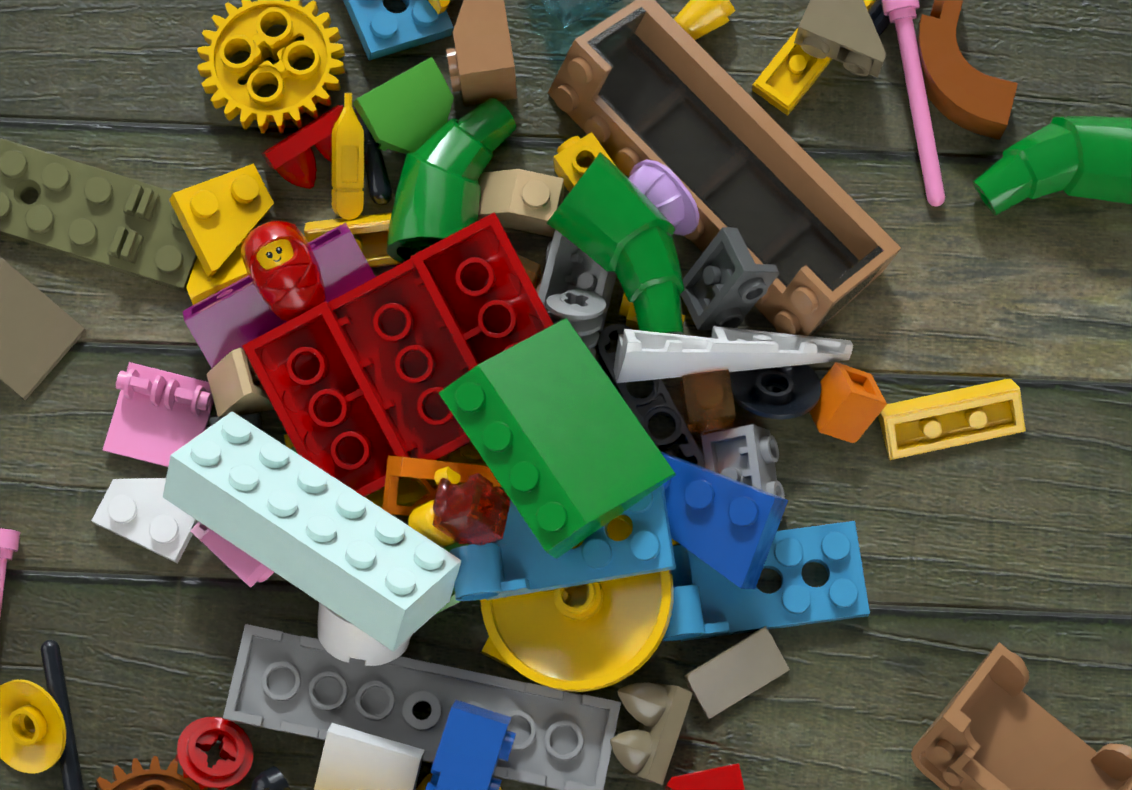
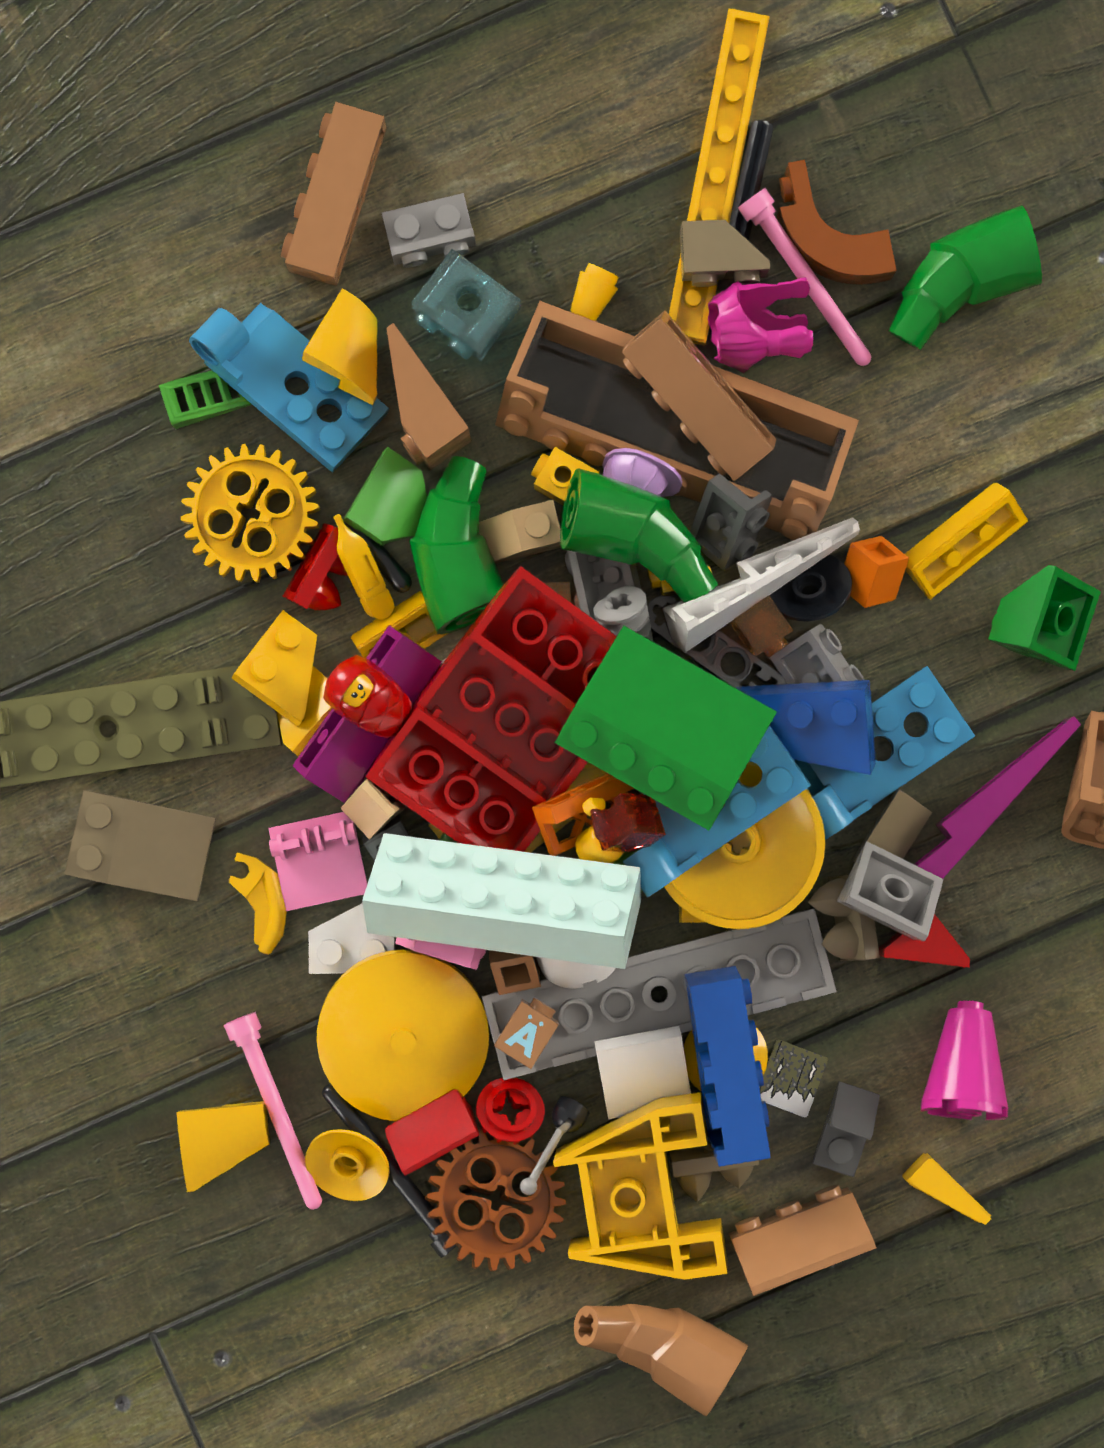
camera: 30 degrees left, 10 degrees up
none -> yellow piece [229,853,287,955]
none -> yellow dish [317,950,489,1121]
none -> slope [385,1089,479,1176]
none -> medium nougat brick [489,950,541,995]
none -> medium nougat brick [494,997,559,1069]
none -> medium nougat brick [622,311,776,482]
none -> dark pink piece [708,277,813,373]
none -> light grey slope [837,841,944,941]
none -> magenta slope [914,716,1081,879]
none -> green slope [988,565,1101,671]

